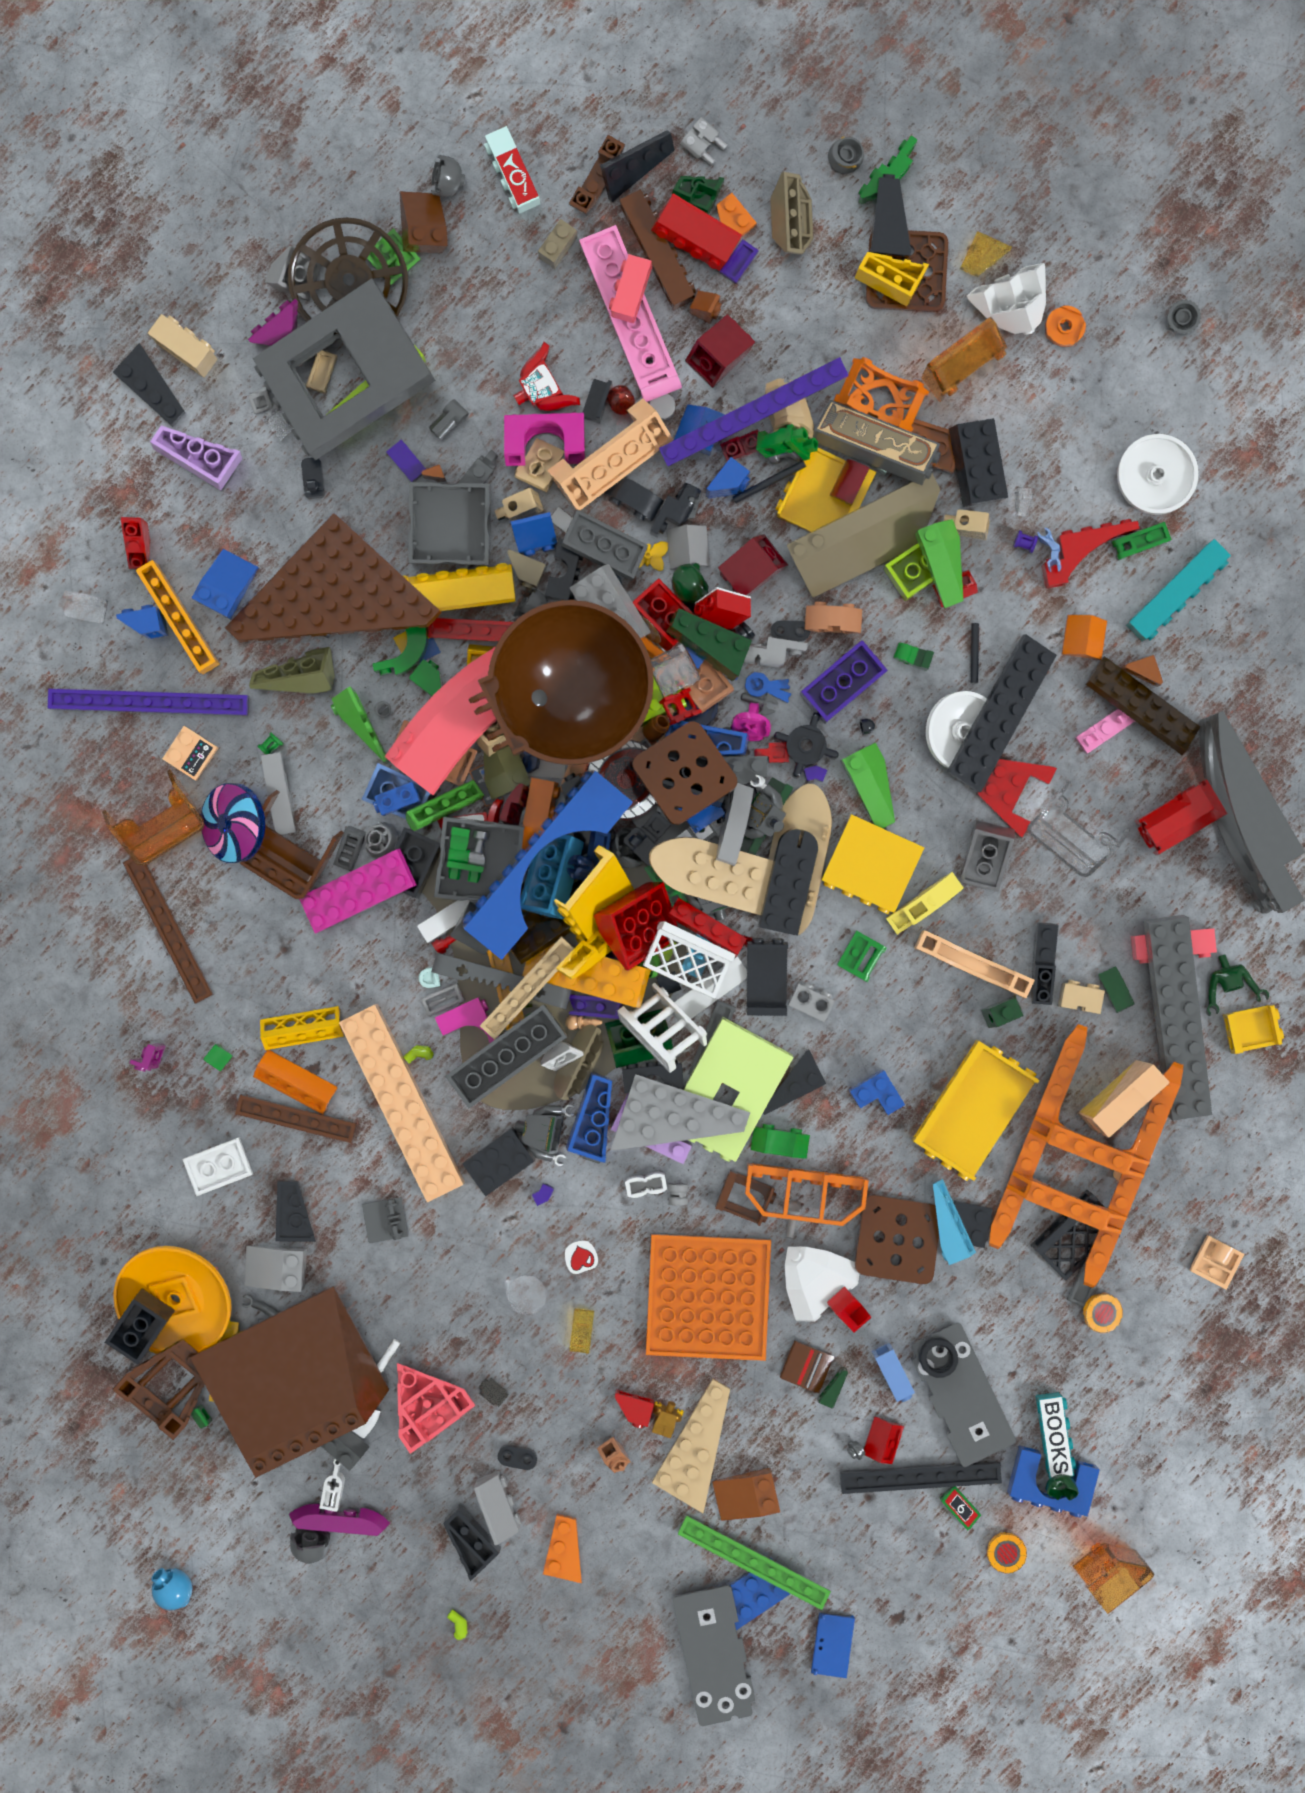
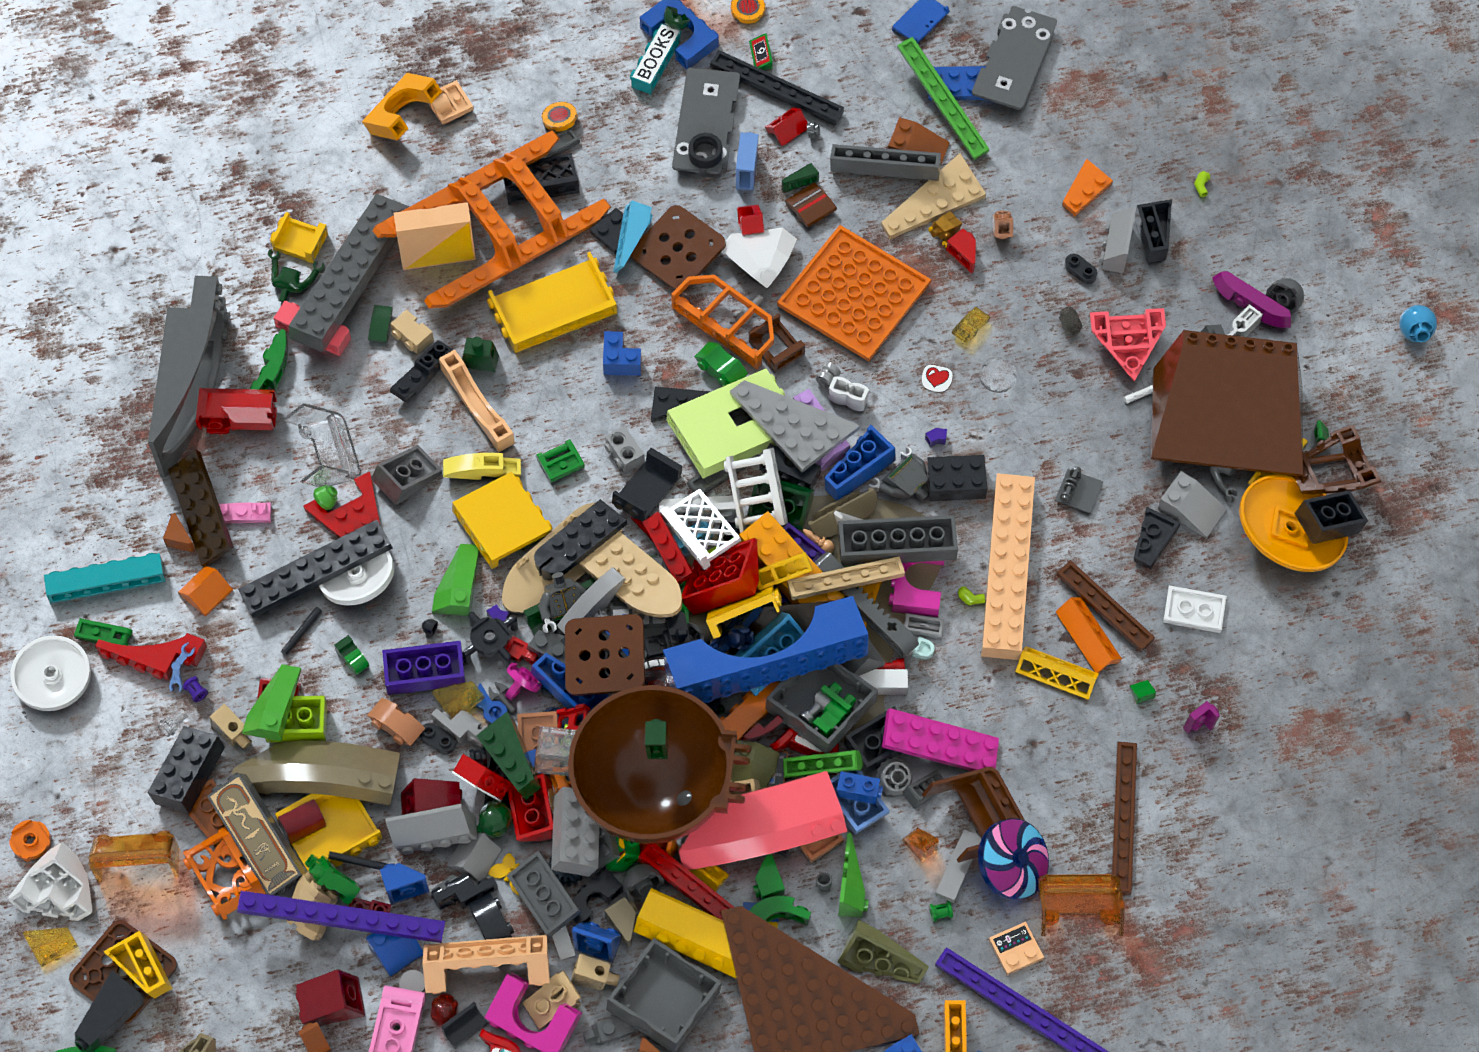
camera: 150 degrees left, 25 degrees down
none -> green slope [250,329,288,390]
none -> bright green cone [313,485,338,510]
none -> light orange arch [362,73,442,141]
none -> light grey slope [386,804,477,855]
none -> clear yellow wing [432,681,485,720]
none -> dark green brick [645,719,669,759]
none -> dark grey brick [830,144,941,181]
none -> clear orange slope [902,827,939,863]

